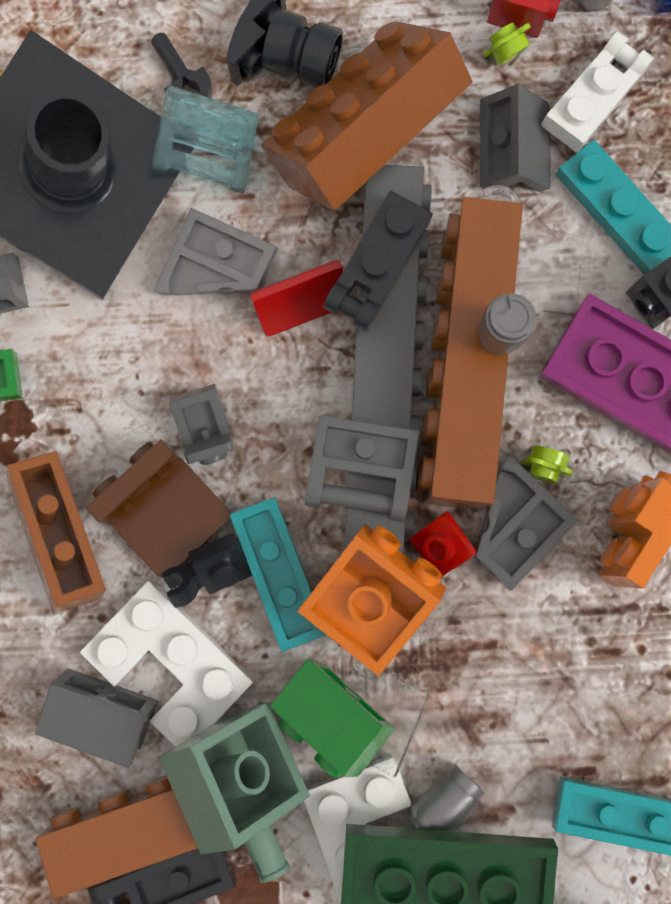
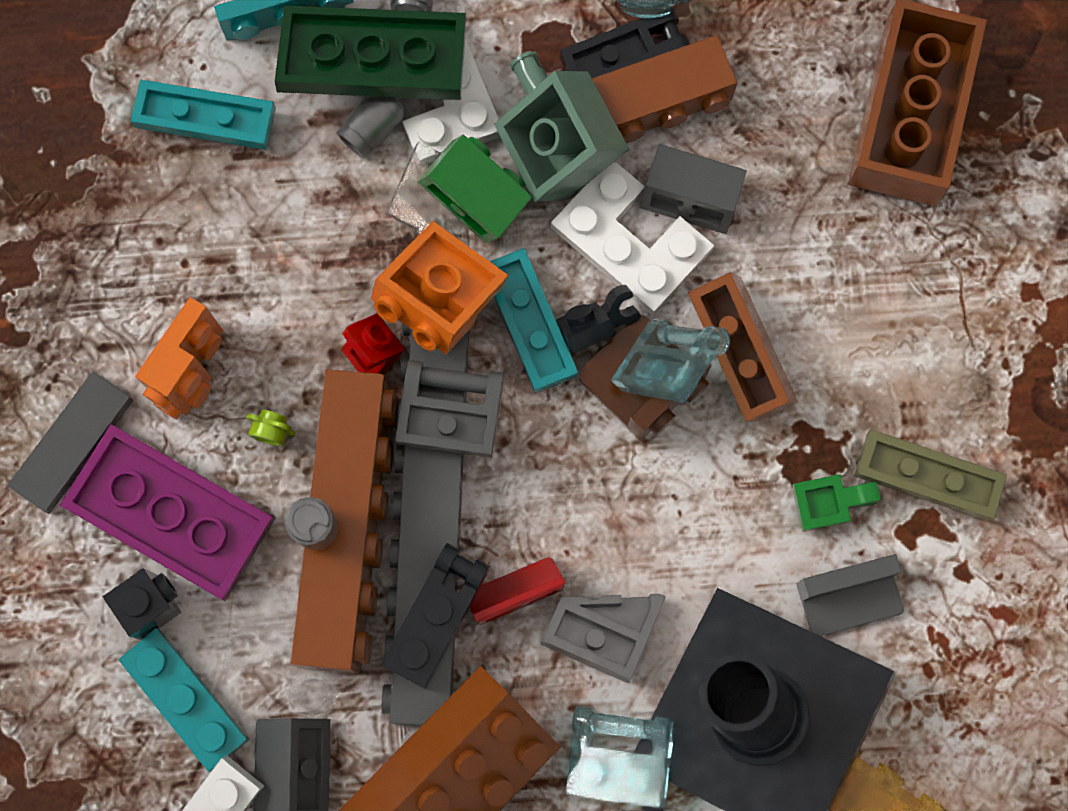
camera: 175 degrees right, 5 degrees down
dark grey bracket [169,384,234,465] -> none
dark grey wing [473,455,578,591] -> none
none -> clear light blue plate [611,319,730,403]

